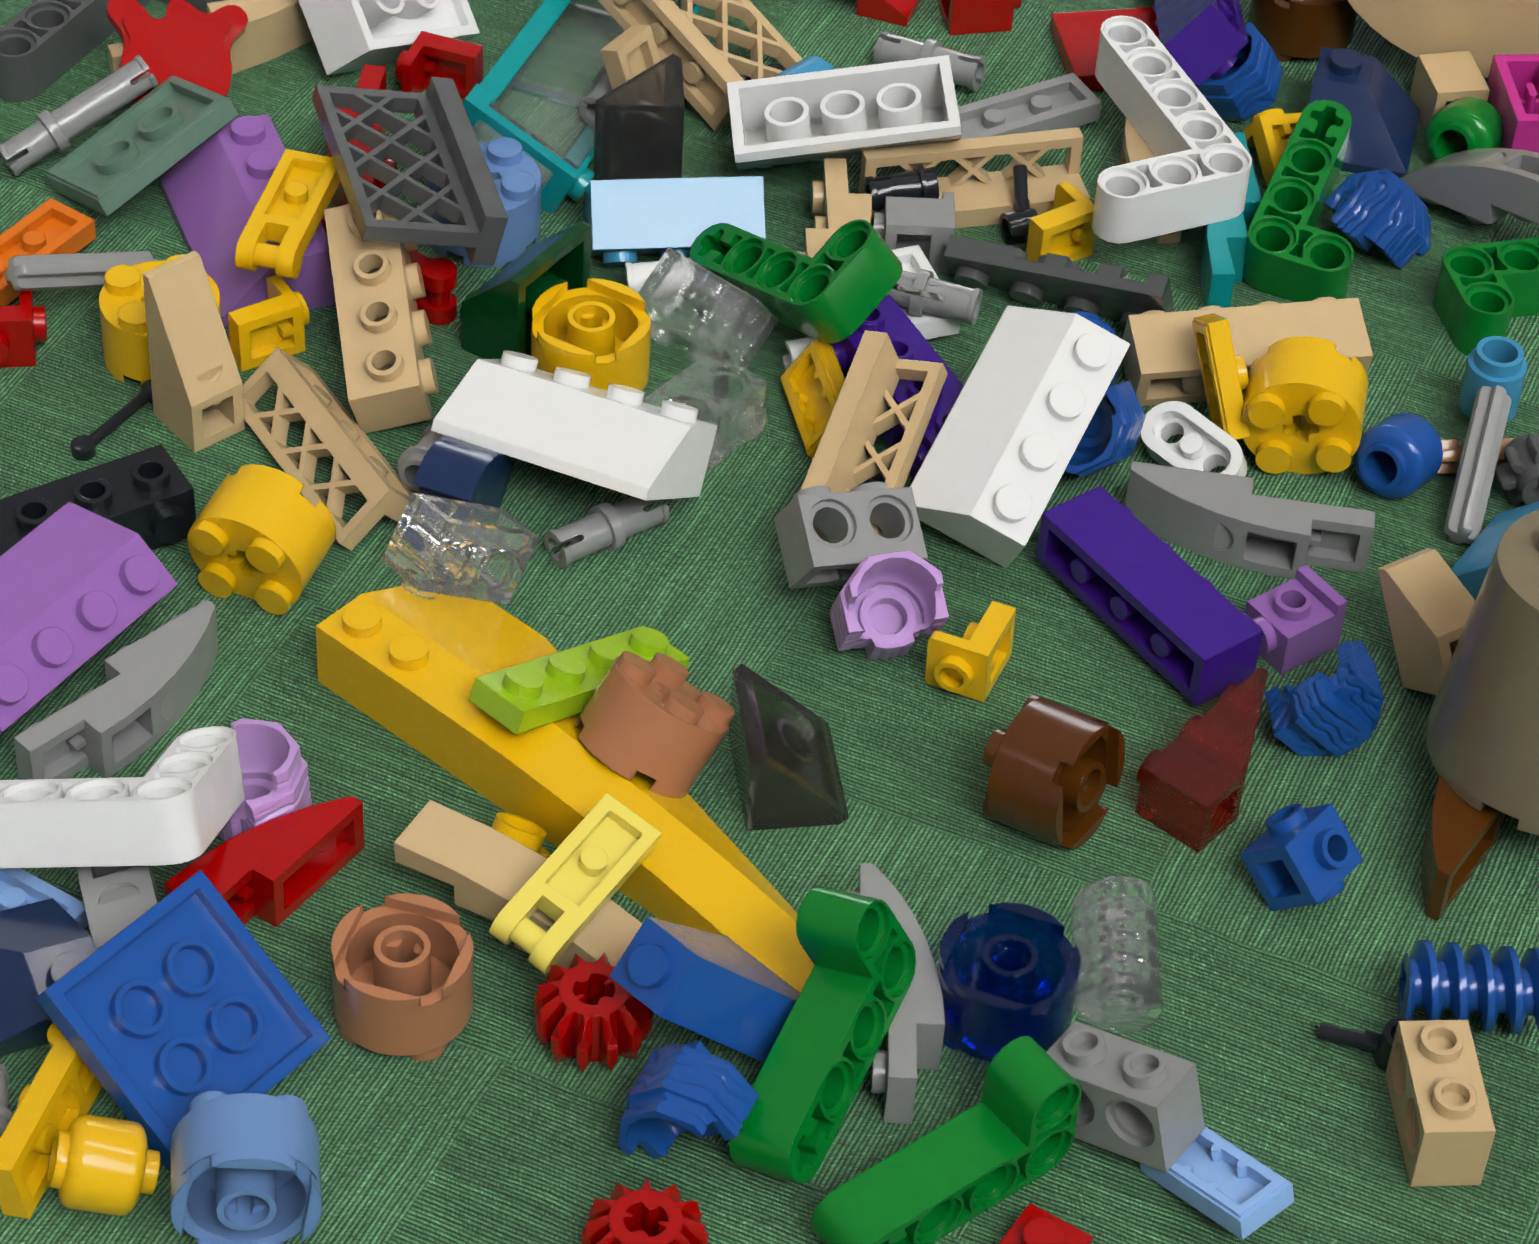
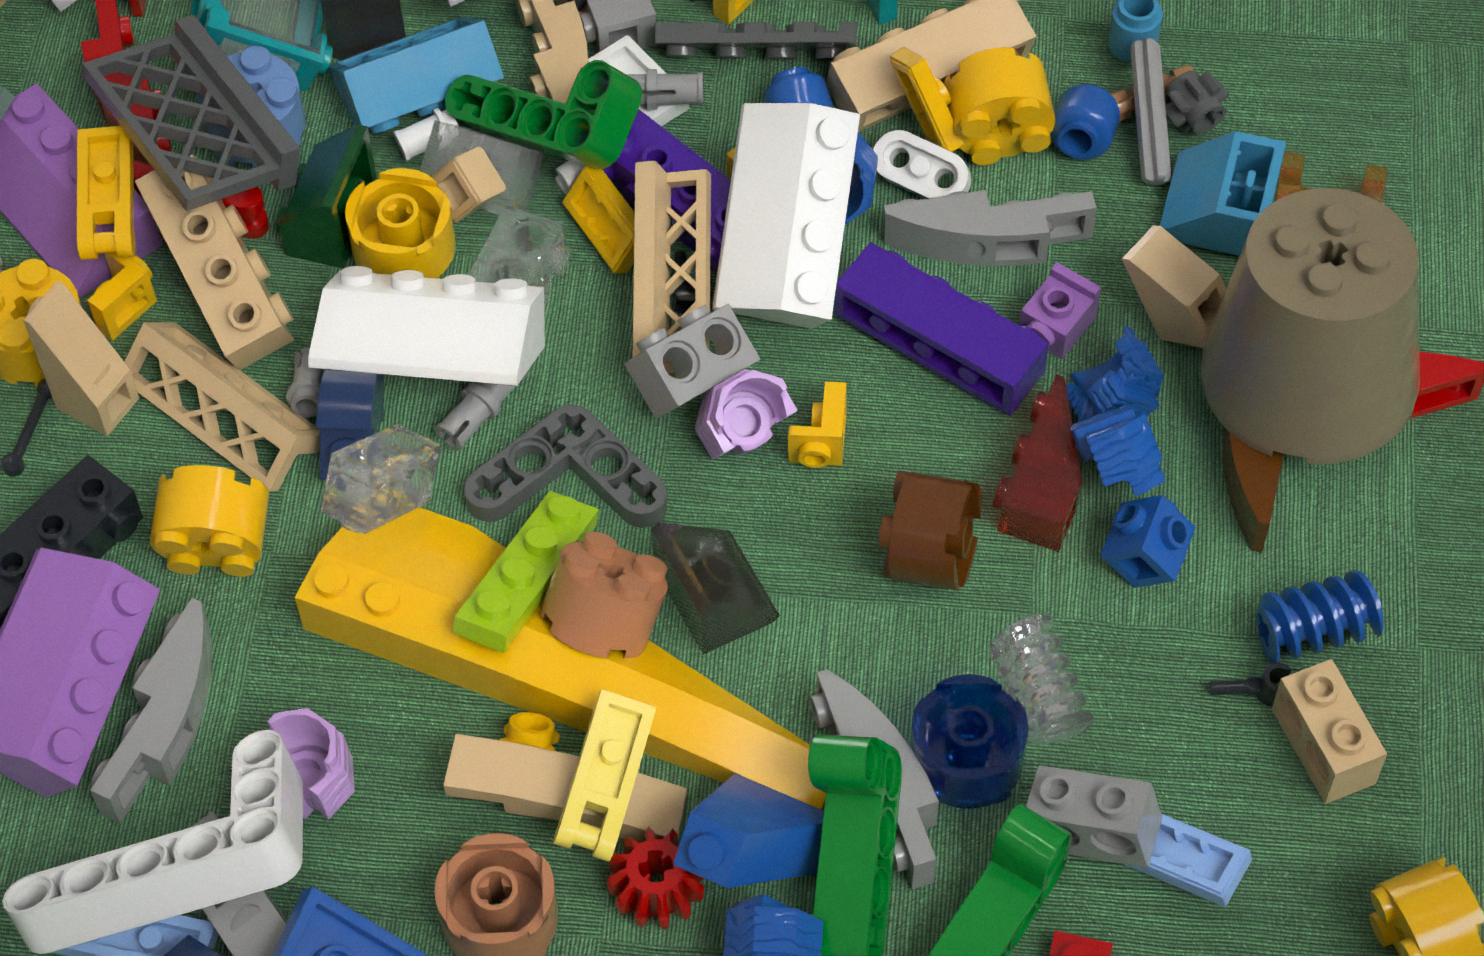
camera: 15 degrees left, 15 degrees up
red slope [164,796,364,927] -> none
none -> tan slope [432,147,506,223]
none -> dark grey beam [464,404,668,528]
none -> blue hair [1070,403,1165,496]

